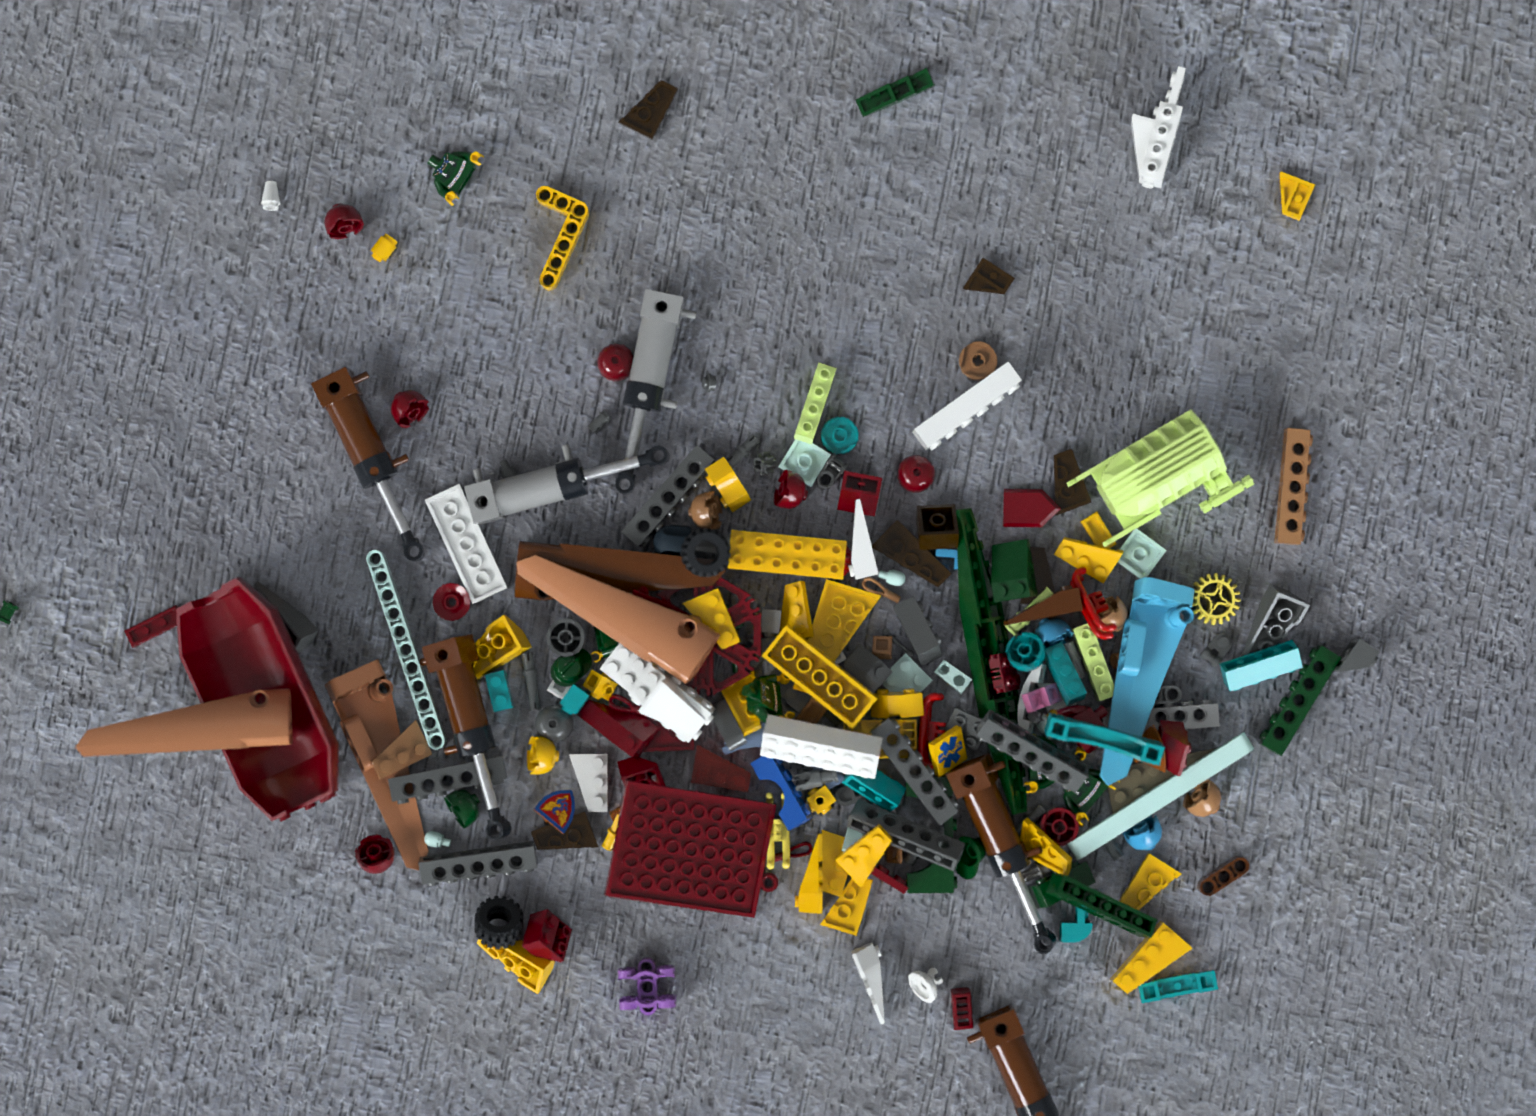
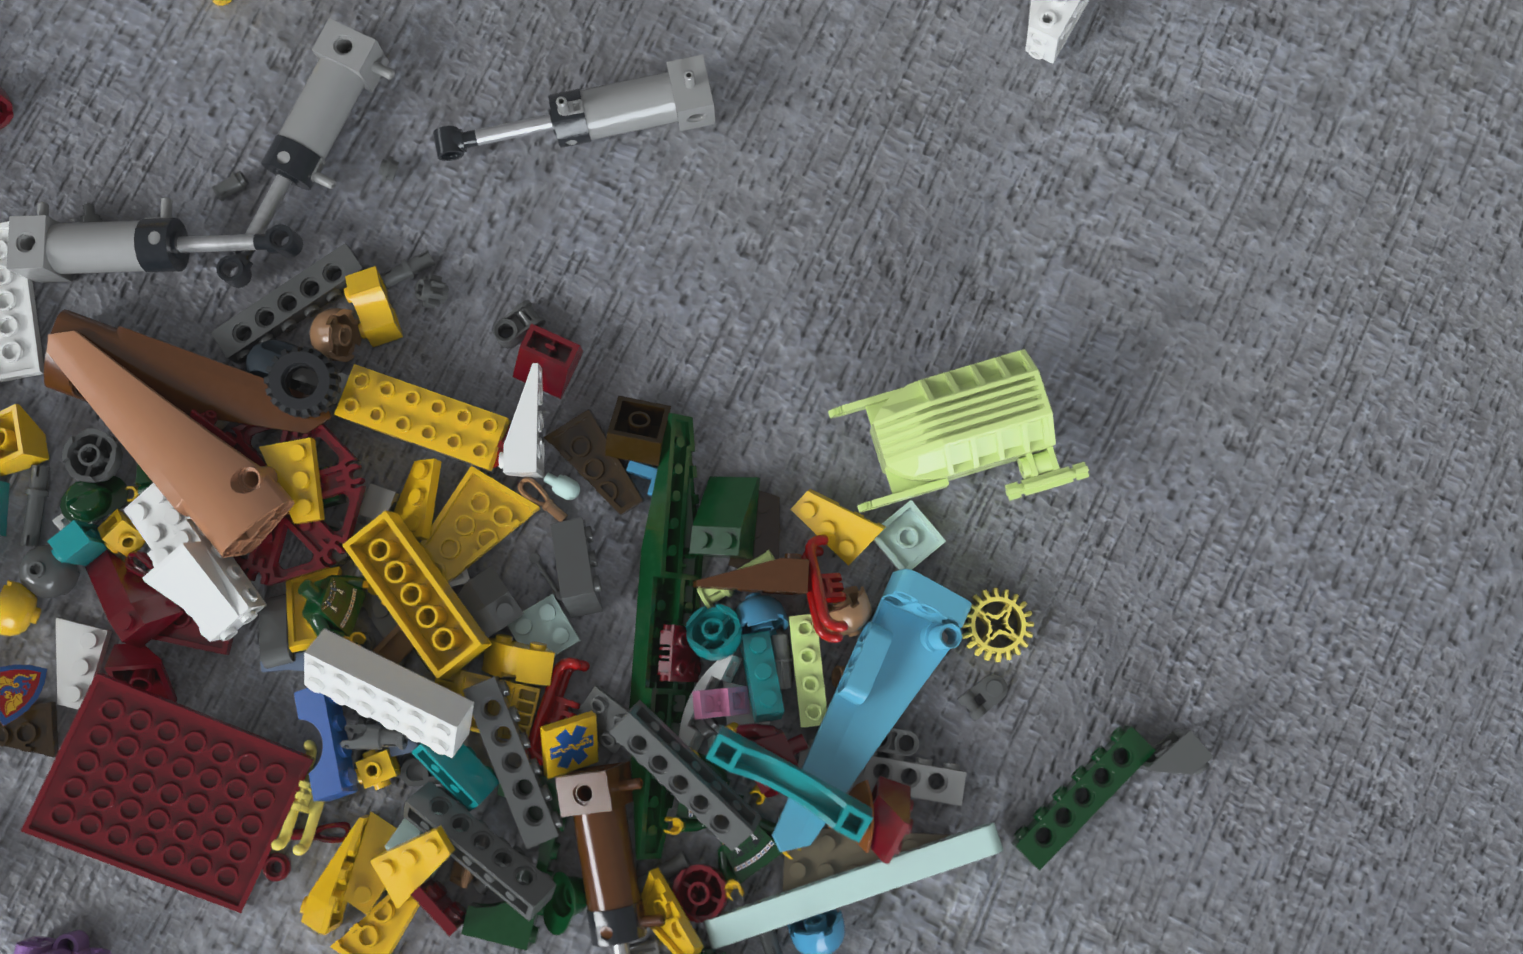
camera: 15 degrees right, 5 degrees down
dark red cylinder [597,343,634,382] -> none
clear red wedge [691,744,751,792] -> none
dark red cylinder [773,470,808,509] -> none
light aqua plate [778,439,831,487] -> none
yellowish green brick [794,362,837,444] -> none
teal tile [821,416,859,455] -> none
medium nougat slope [872,636,892,660] -> none
dark red cylinder [897,455,935,493] -> none
white brick [913,361,1022,451] -> none
light aqua leg [934,660,972,695] -> none
medium nougat plate [959,341,997,380] -> none
dark brown wing [963,258,1015,294] -> none
dark red tile [1003,489,1061,528] -> none
dark brown wing [1054,449,1092,516] -> none
yellow tile [1080,512,1117,549] -> none
medium nougat cylinder [1183,779,1221,817] -> none
brick [1220,640,1303,692] -> none
dark grey wedge [1241,584,1310,656] -> none
medium nougat brick [1274,428,1313,545] -> none
yellow wing [1279,172,1315,221] -> none
none -> light grey piece [433,55,716,161]

